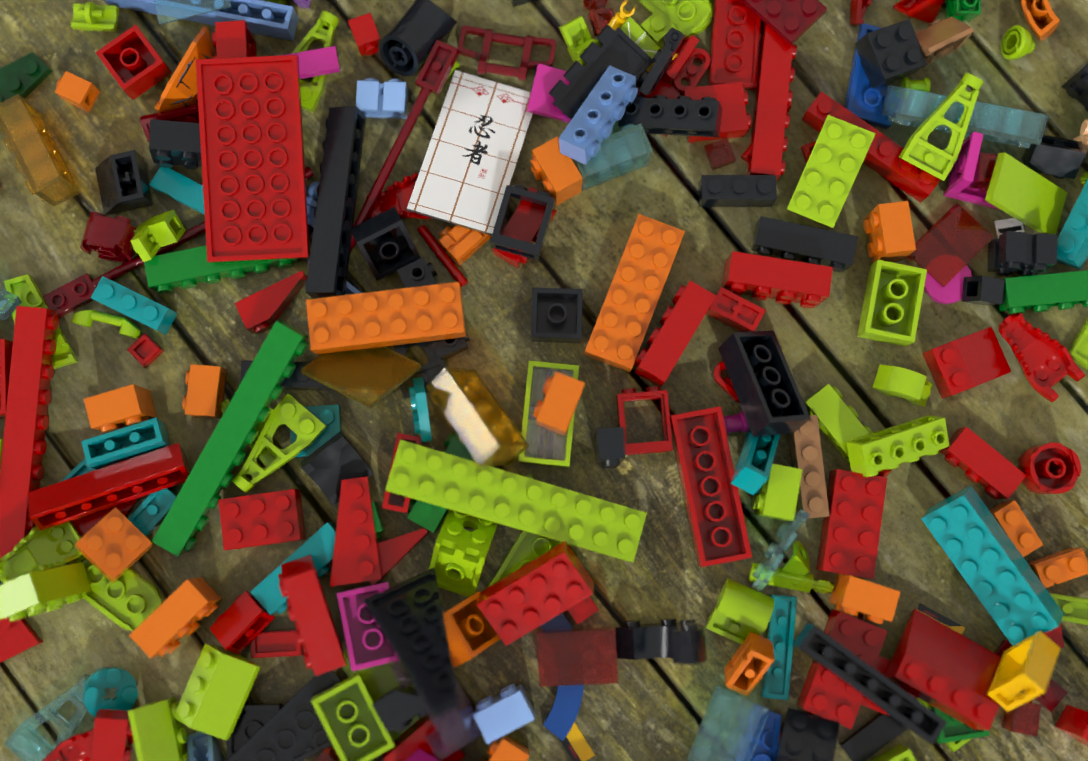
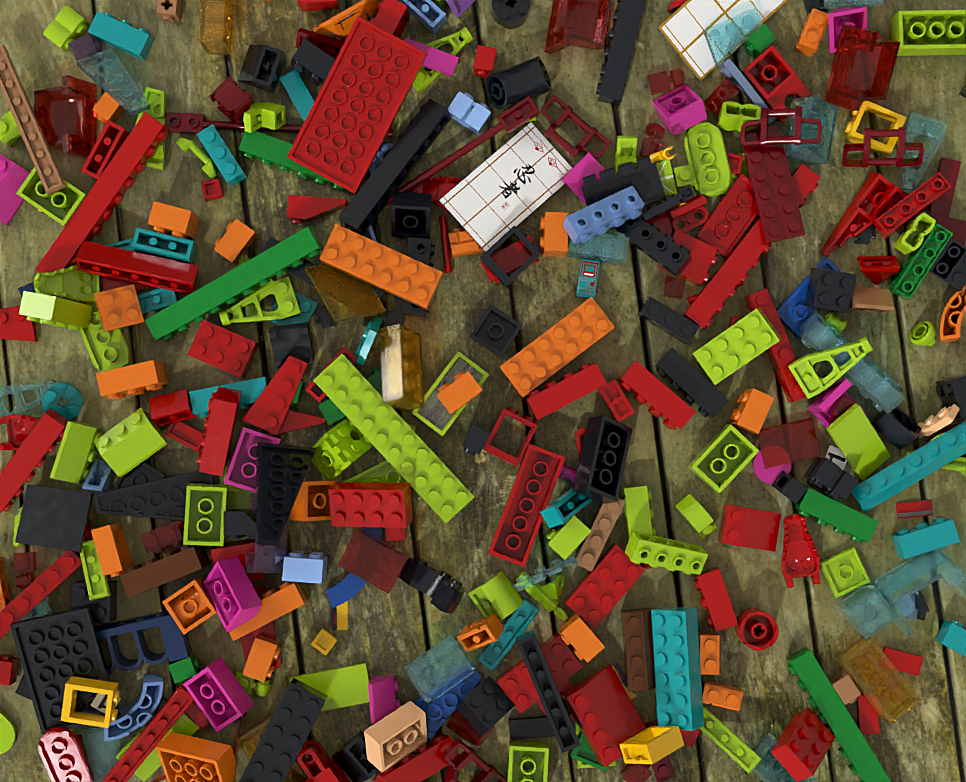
camera: 30 degrees right, 5 degrees up
none -> black piece [315,303,337,328]
none -> teal tile [575,258,600,299]
none -> reddish brown slope [621,607,658,692]

